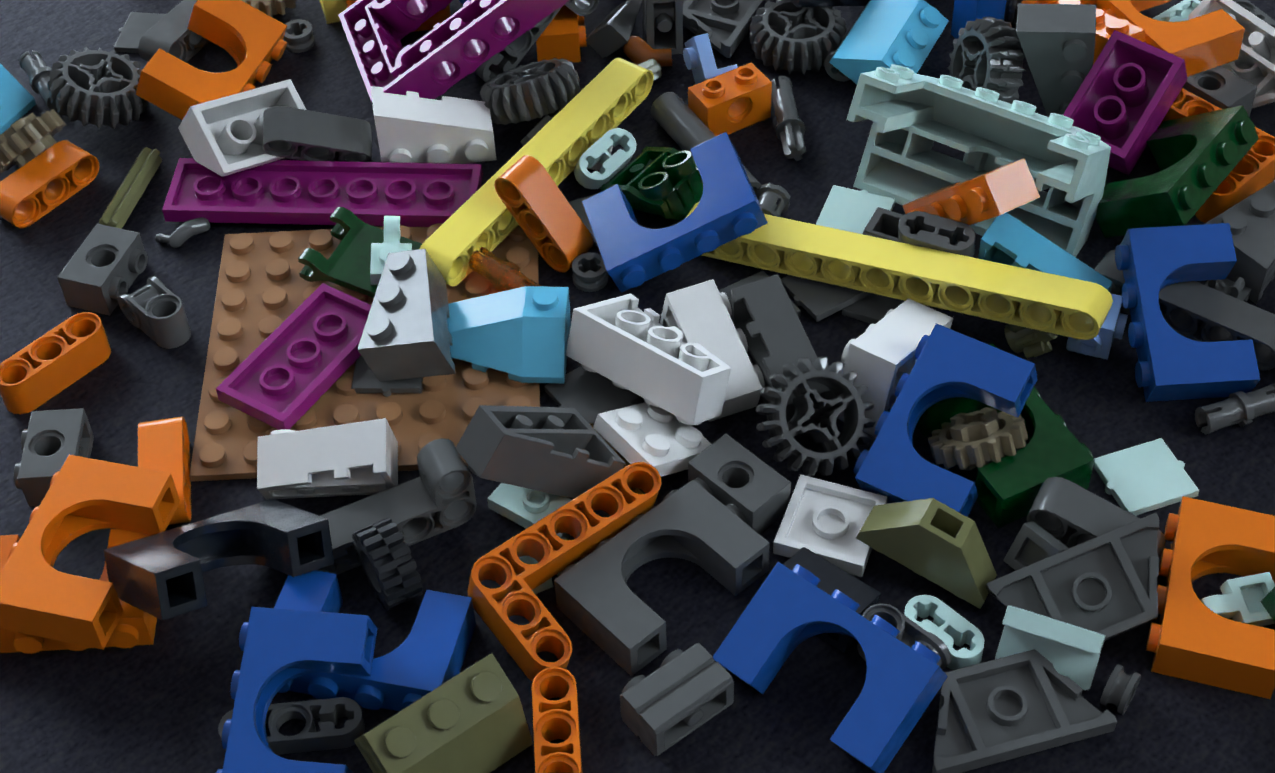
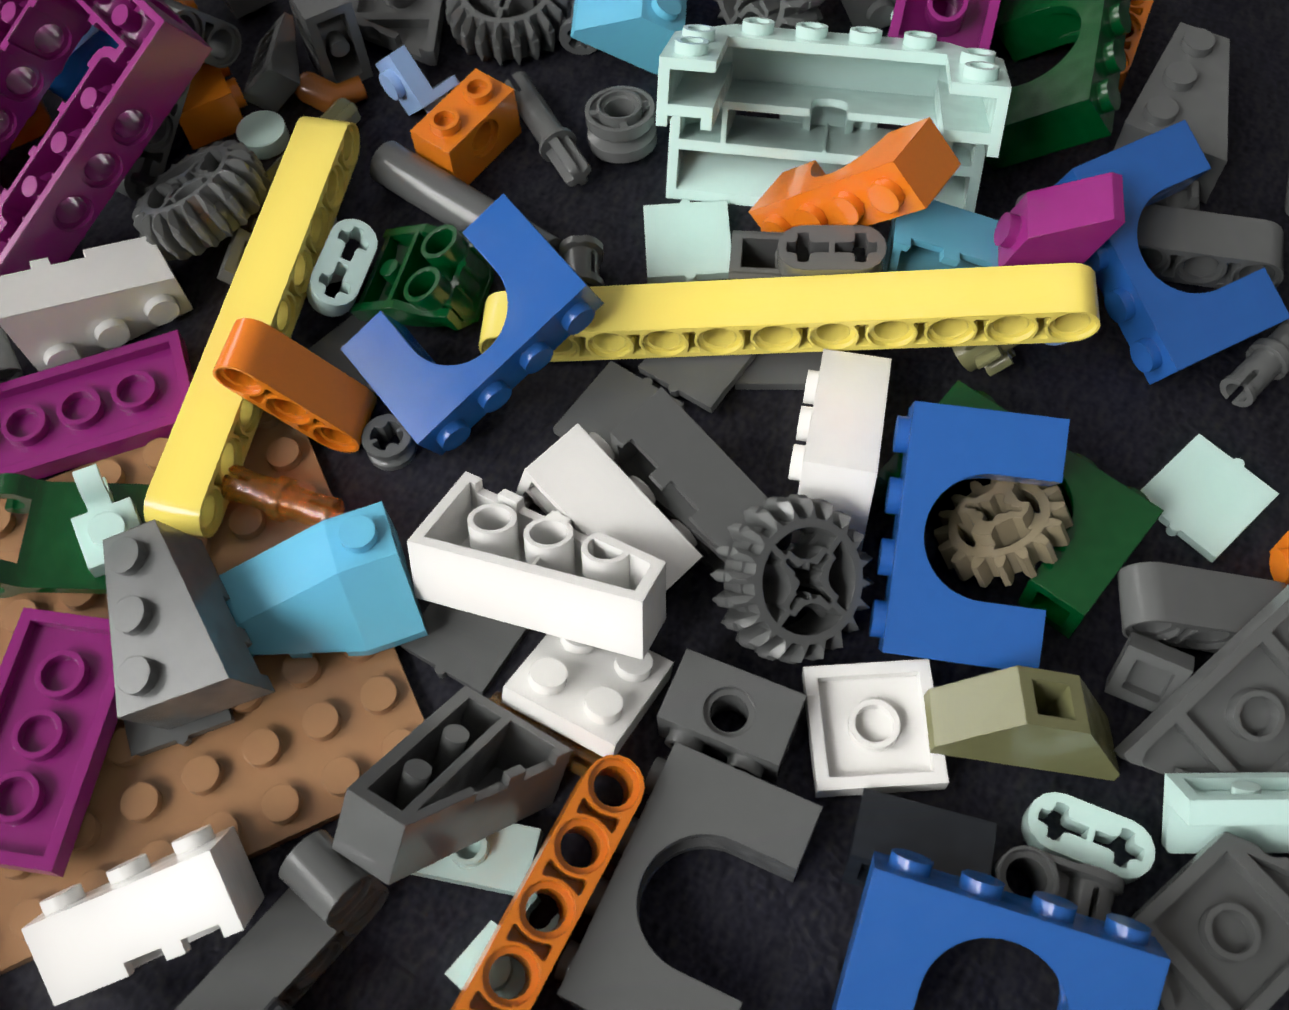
camera: 20 degrees left, 15 degrees up
none -> light aqua tile [236,110,290,159]
none -> dark grey wheel [585,86,657,164]
none -> magenta slope [994,172,1125,266]

